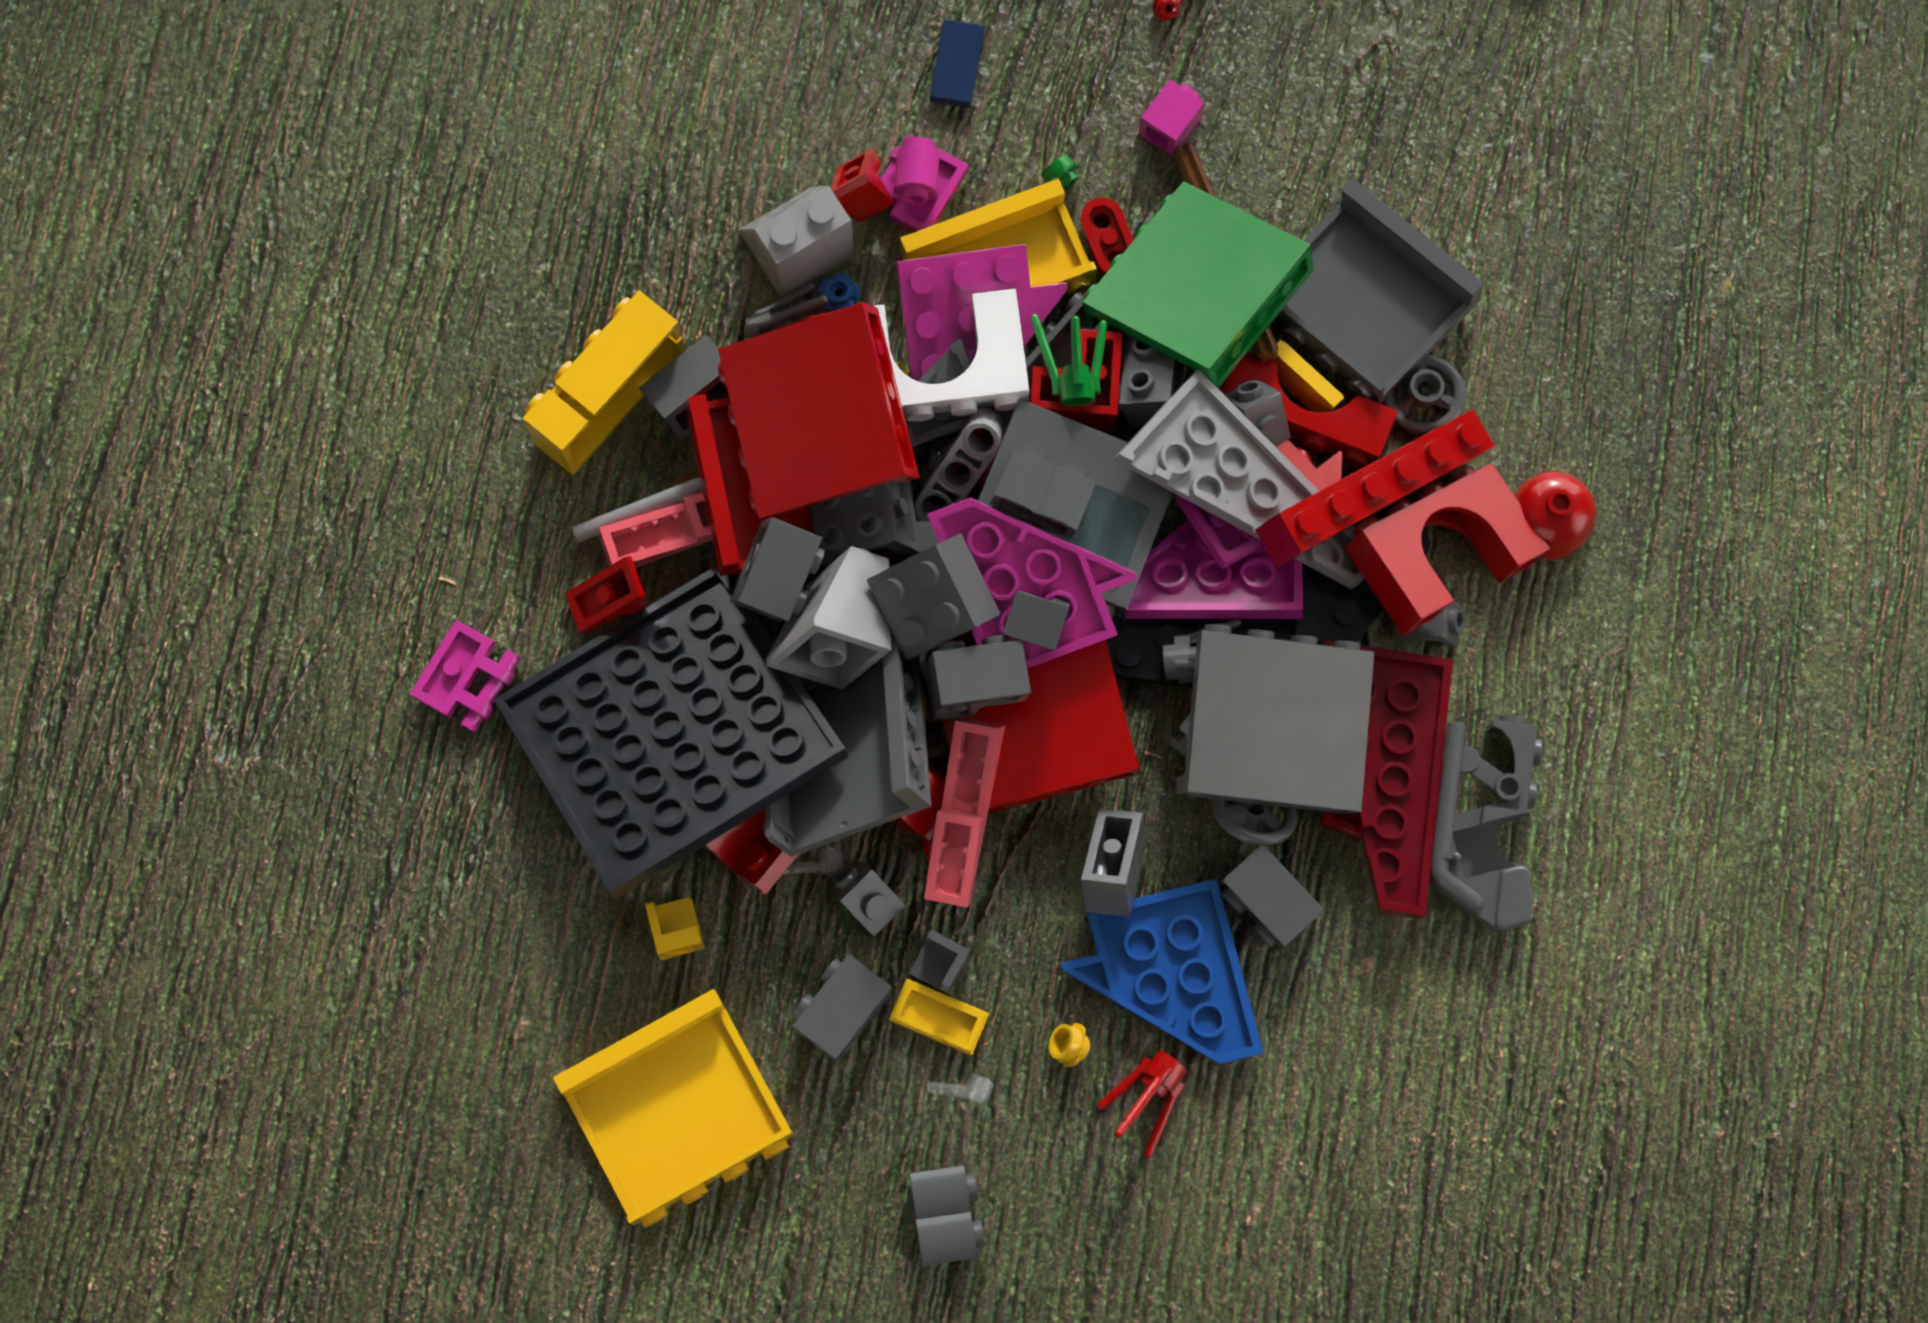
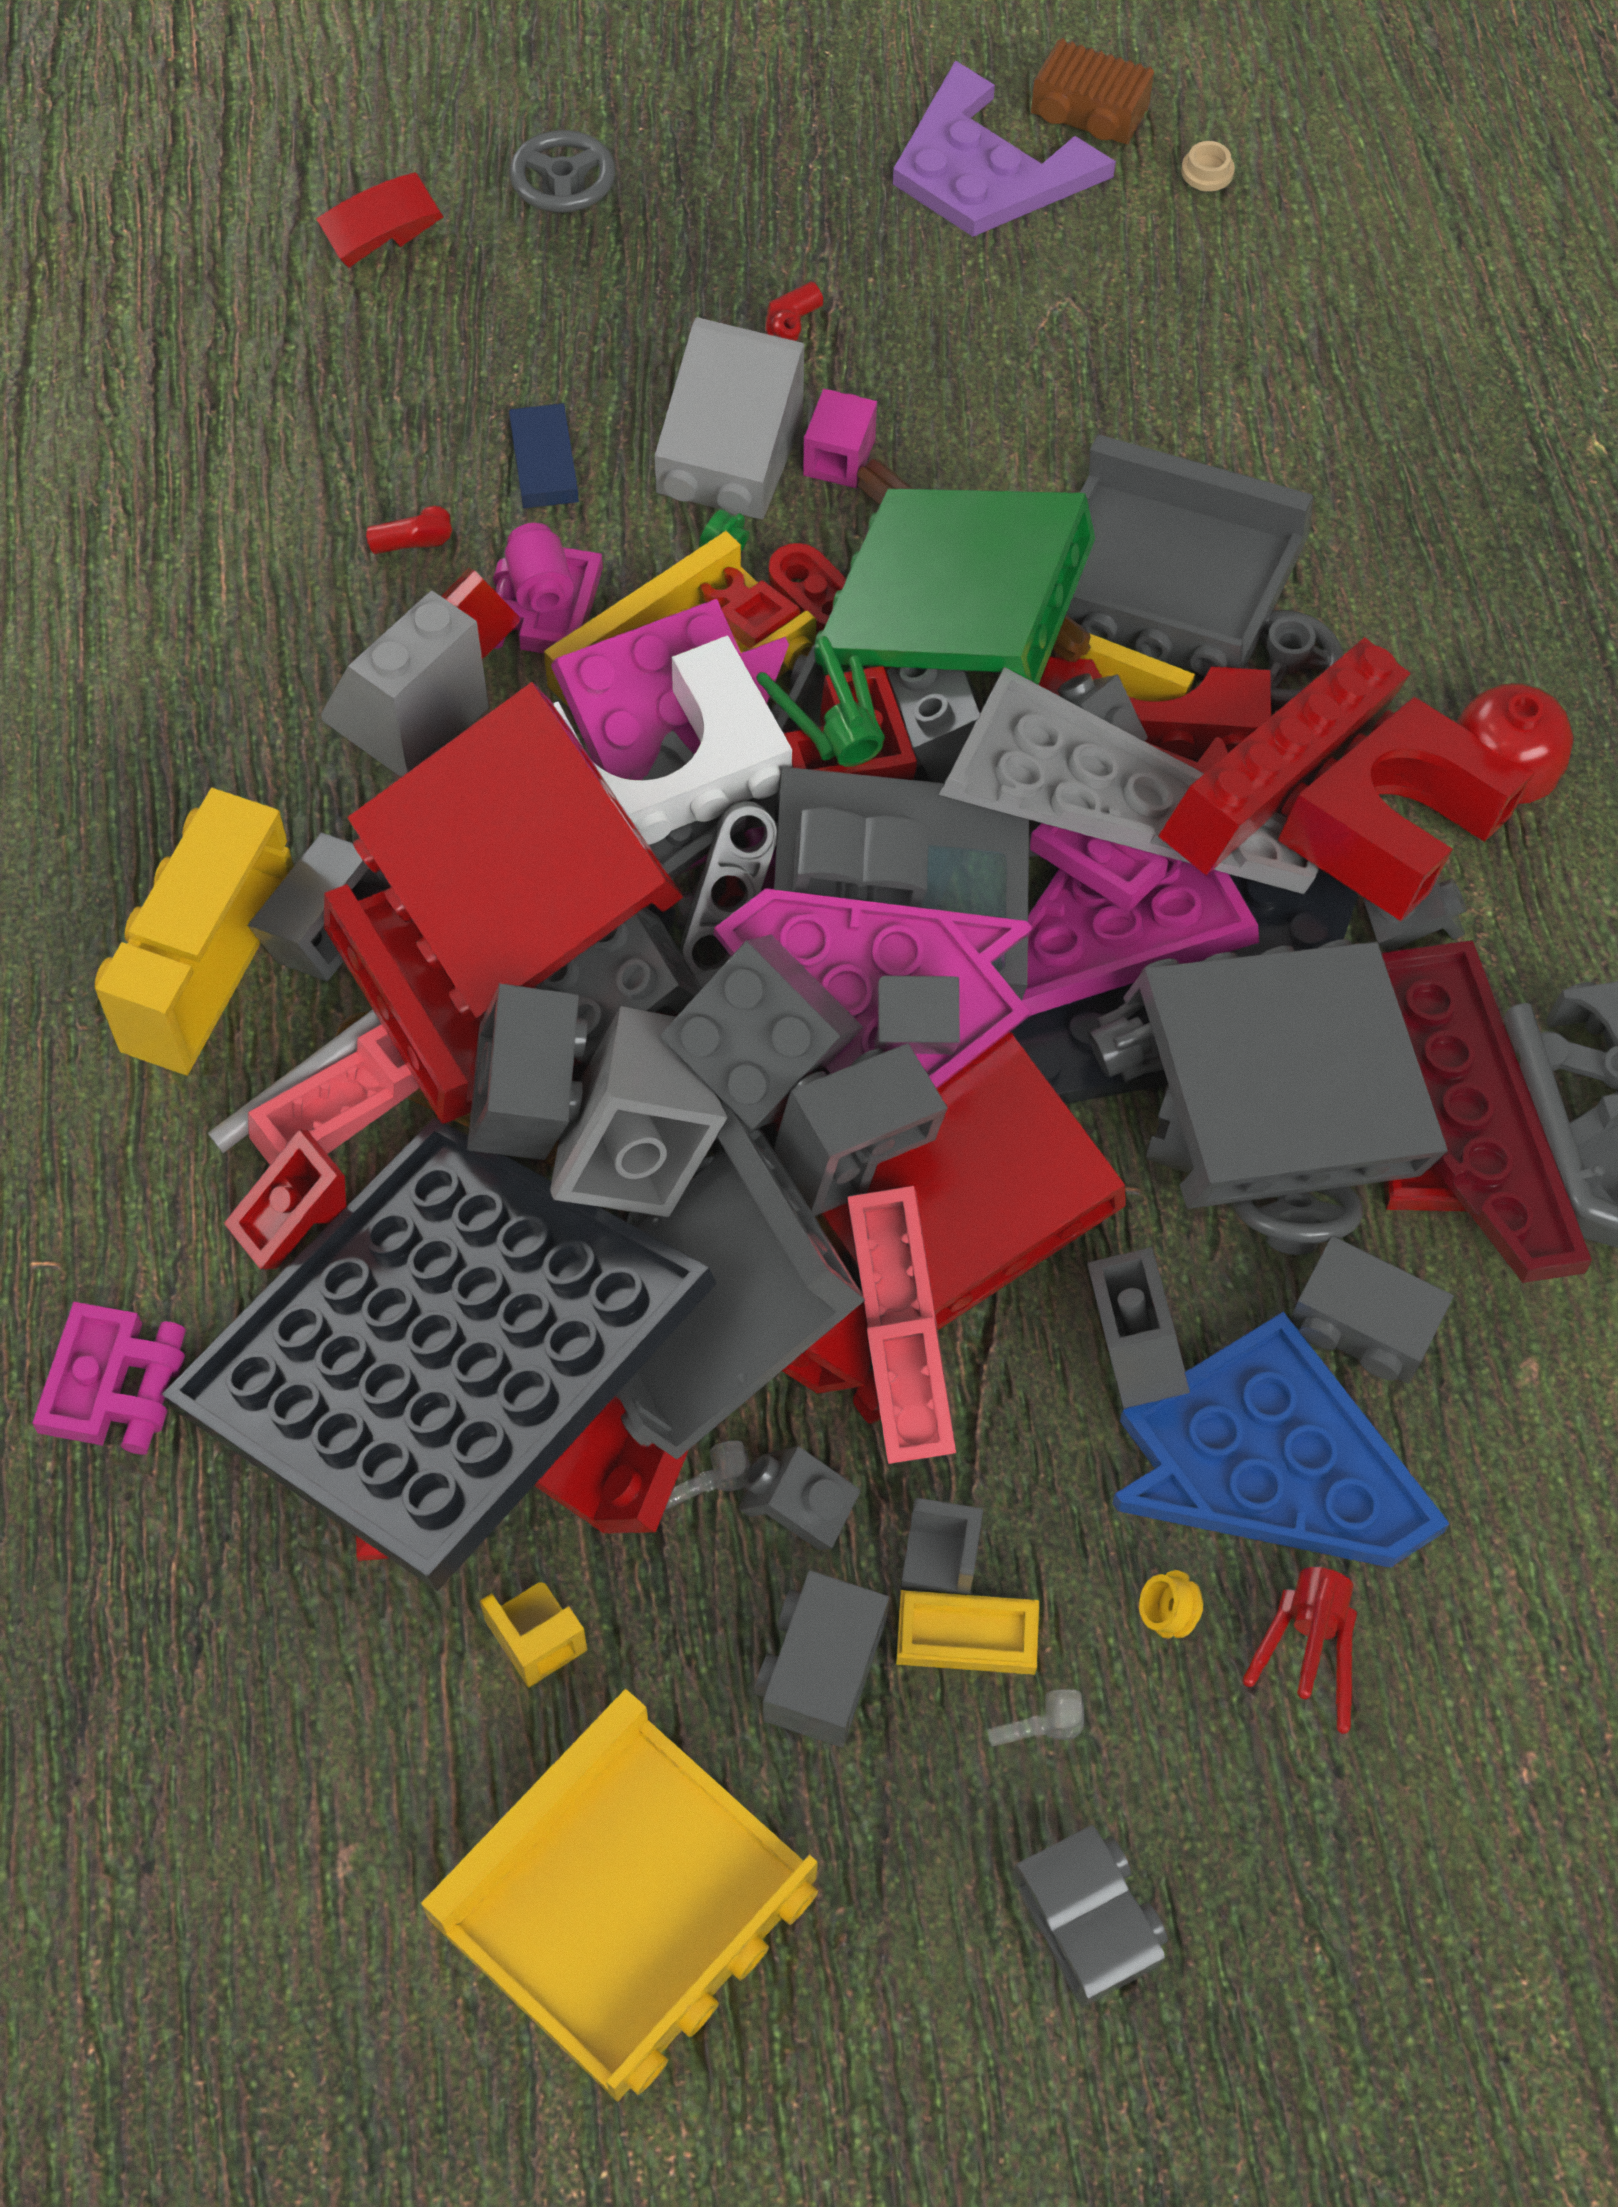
camera: 20 degrees left, 15 degrees down
none -> red arm [366,505,453,554]
none -> light grey slope [655,317,804,520]
none -> red plate [701,567,800,649]

